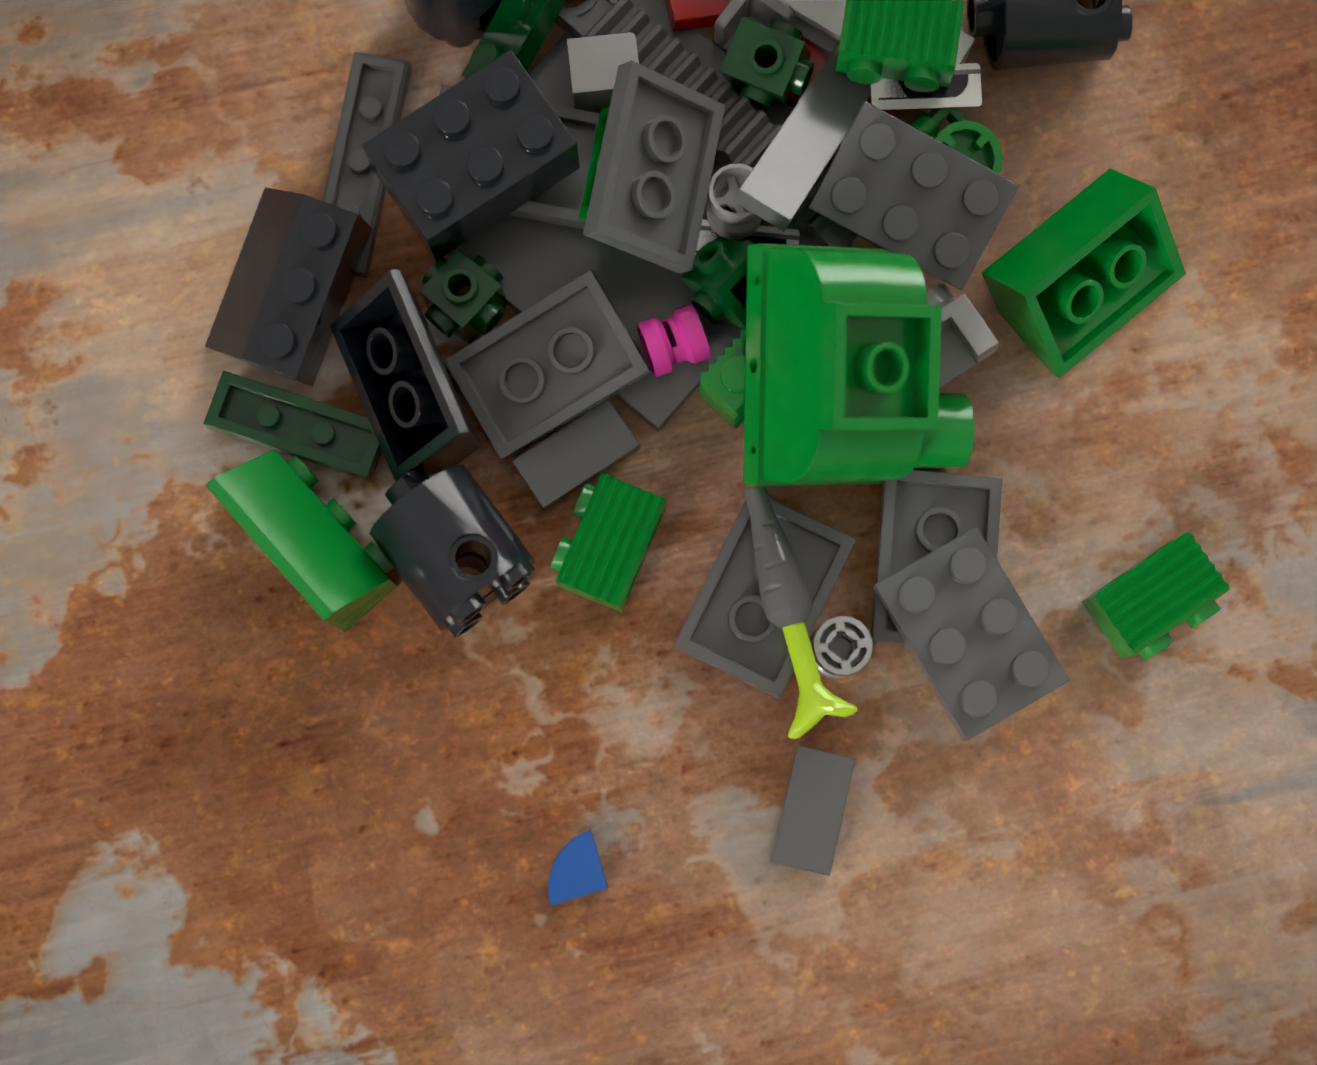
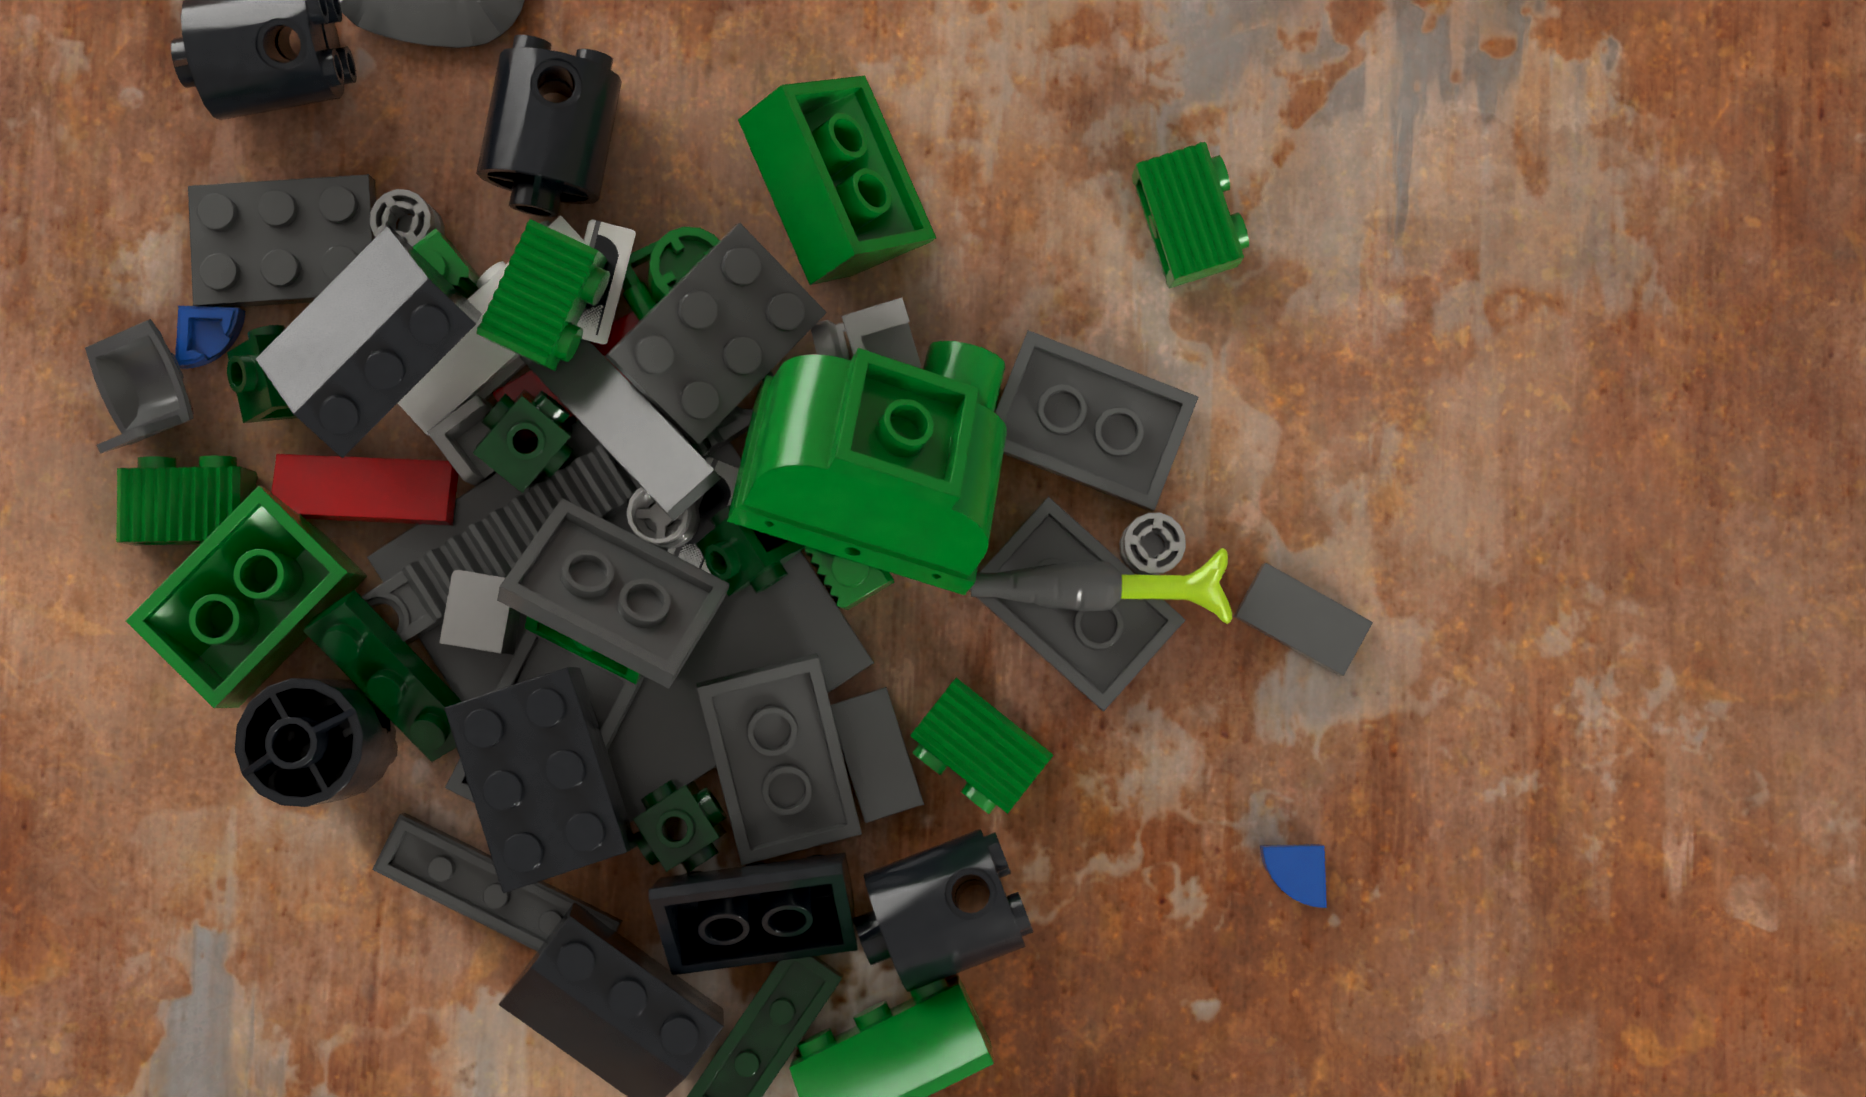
camera: 70 degrees left, 5 degrees up
dark pink wheel [636,303,711,378] -> none
dark grey plate [872,527,1070,741] -> none

